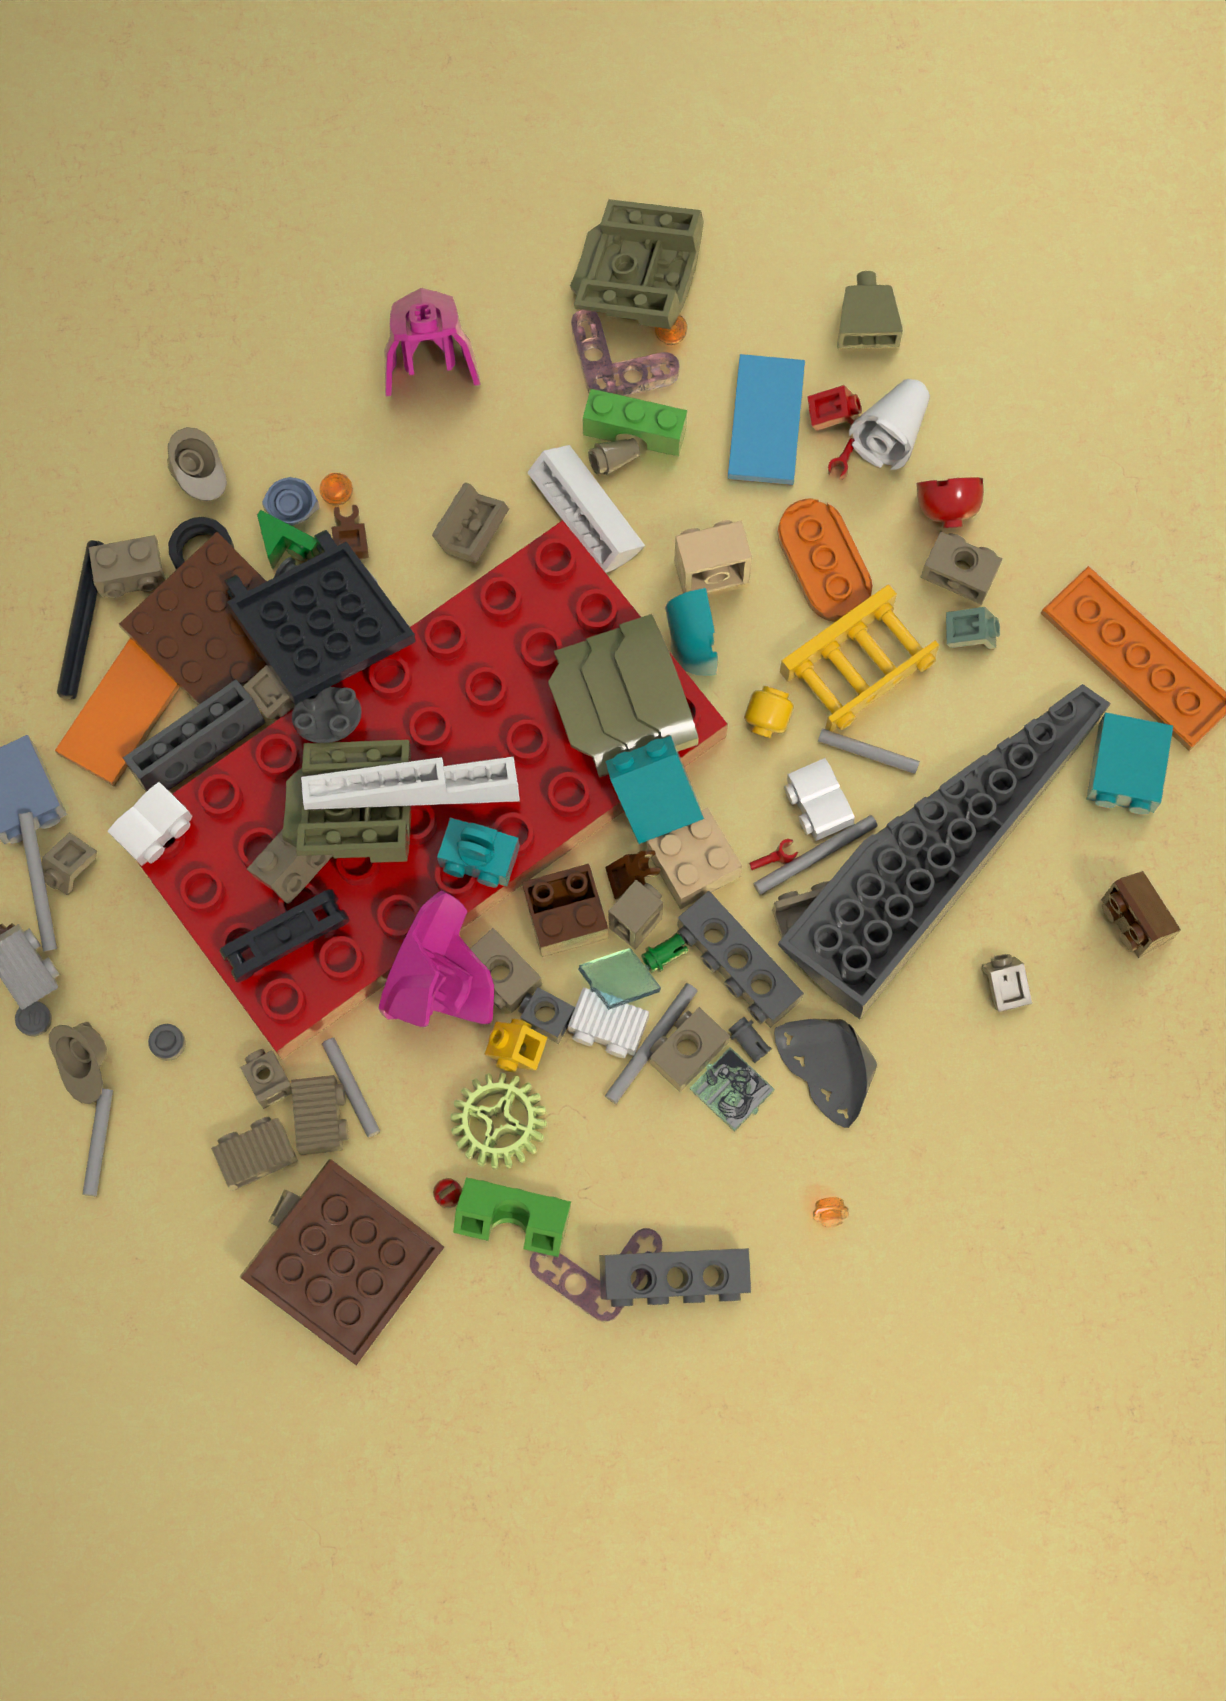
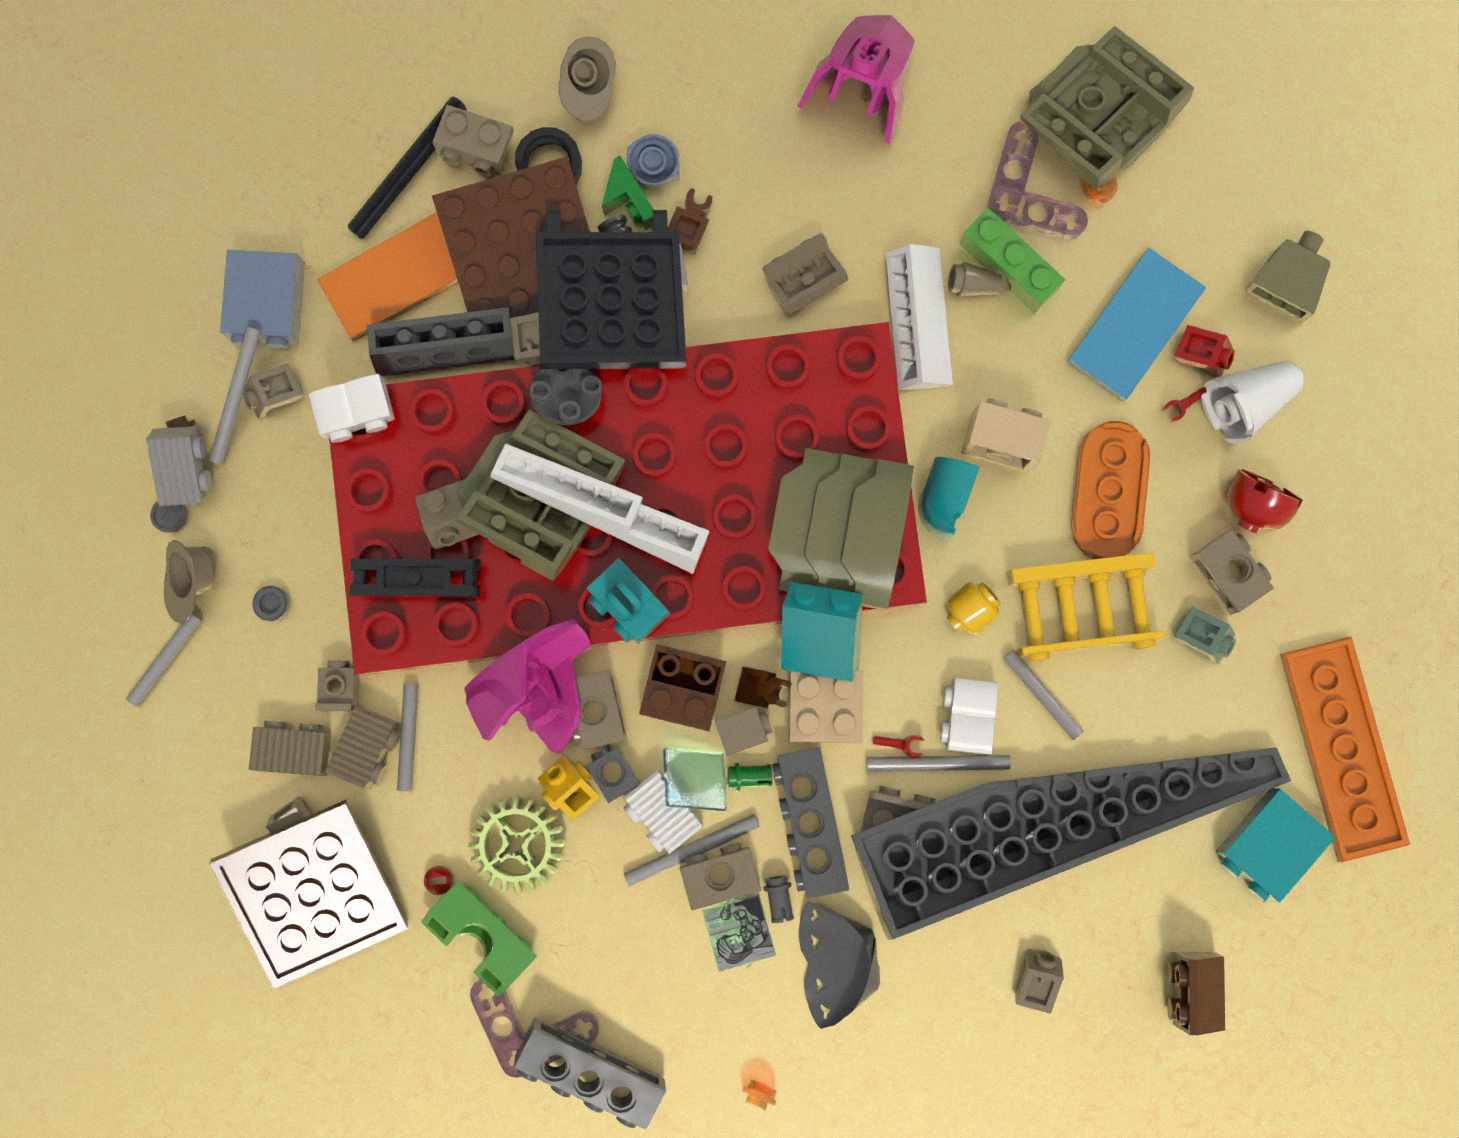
camera: 30 degrees right, 10 degrees up
clear orange plate [319,473,353,506] -> none

